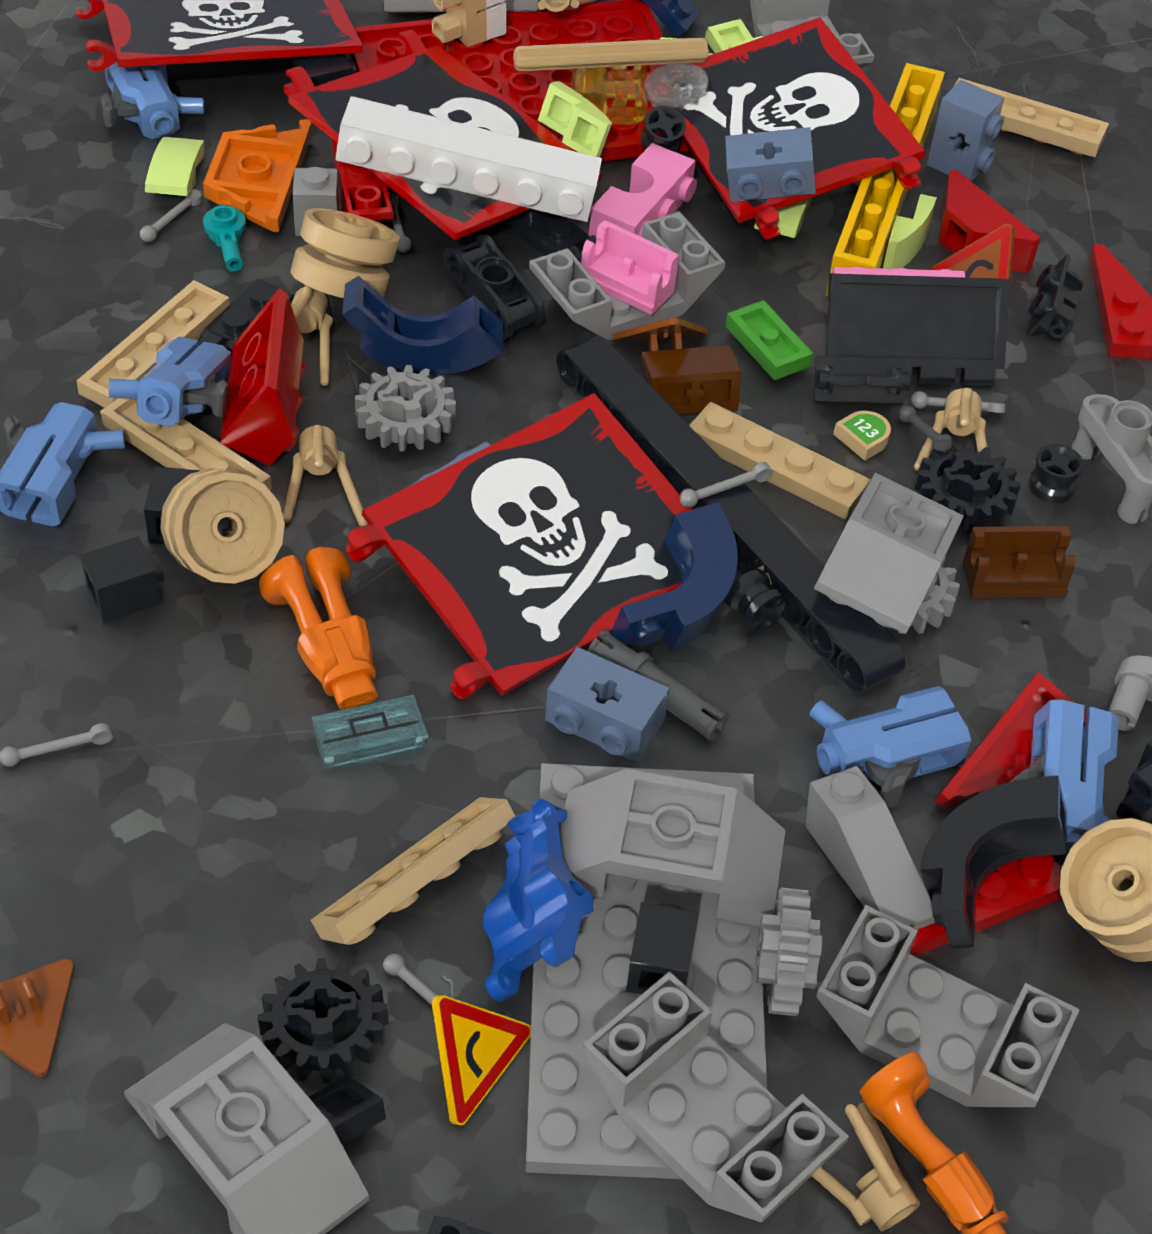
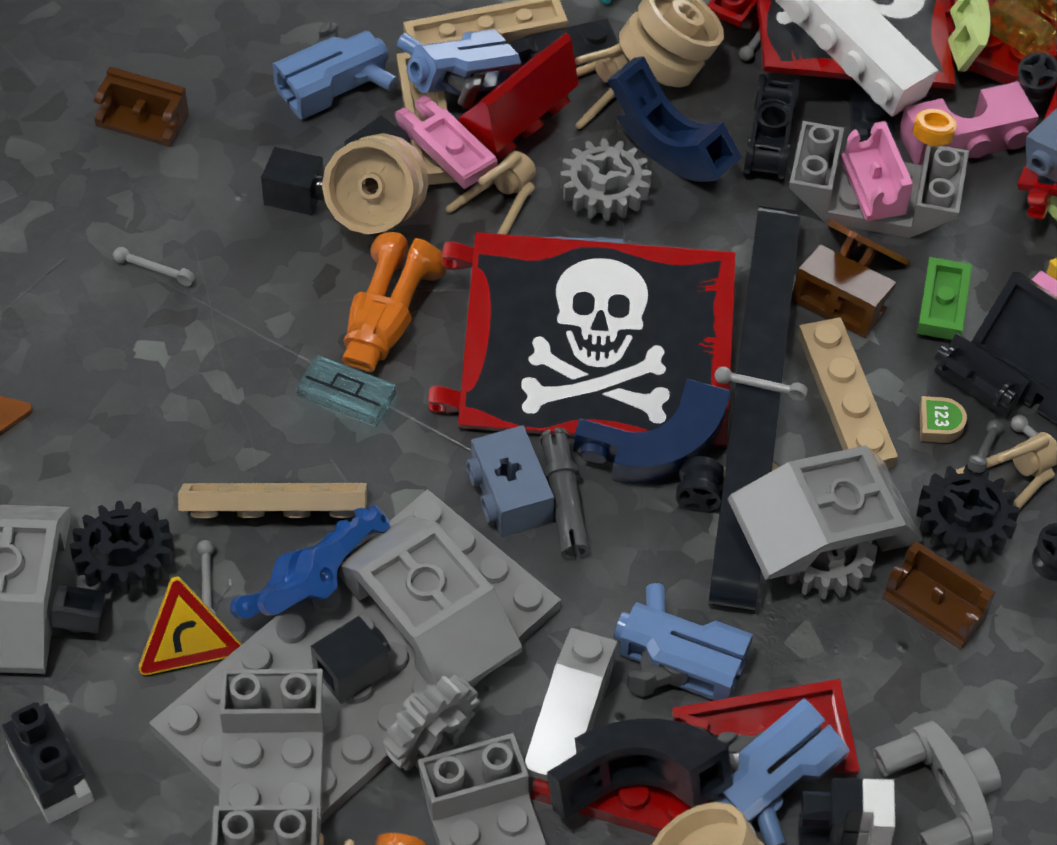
camera: 45 degrees right, 5 degrees up
none -> bright pink hinge [395,95,497,189]
none -> light orange tile [912,109,957,146]

